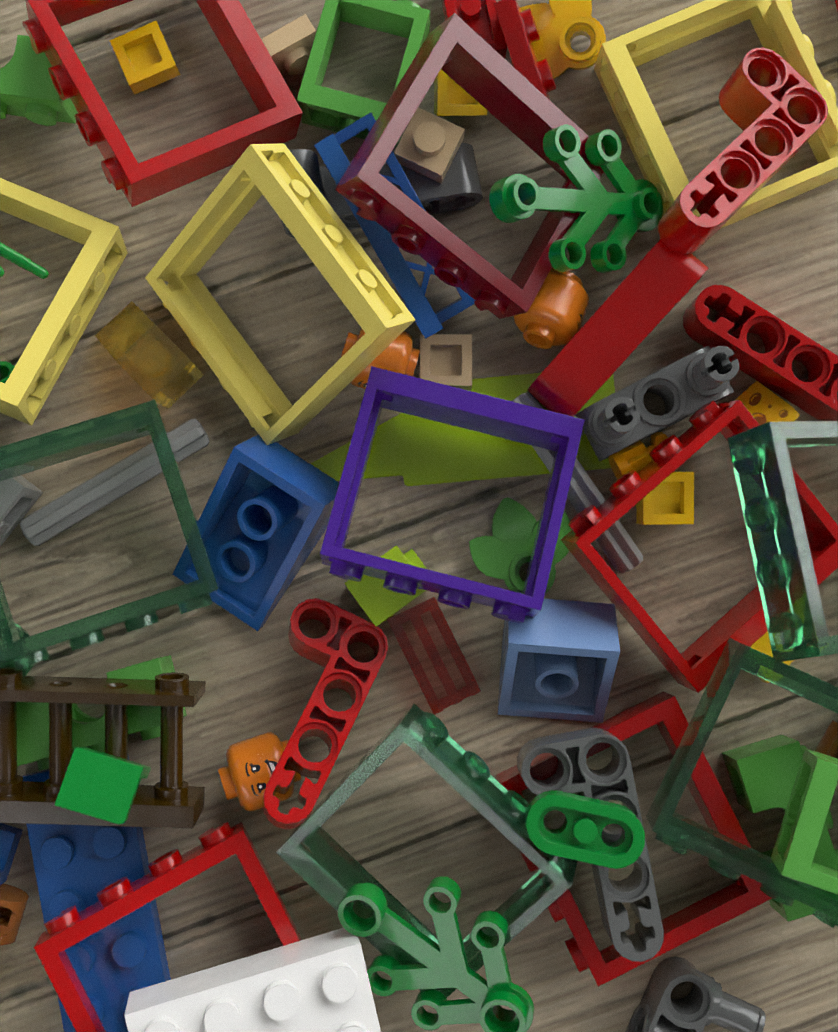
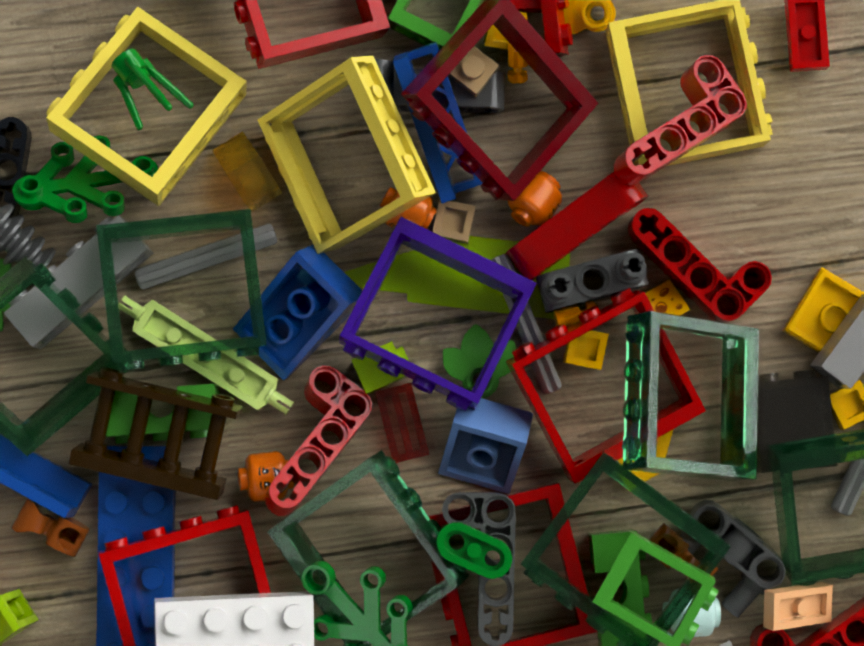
camera: 10 degrees right, 0 degrees up
green panel [54,747,151,824] -> none
green plant [489,124,663,273] -> none
none -> yellowish green plate [117,295,294,415]
none -> light orange piece [507,41,528,84]

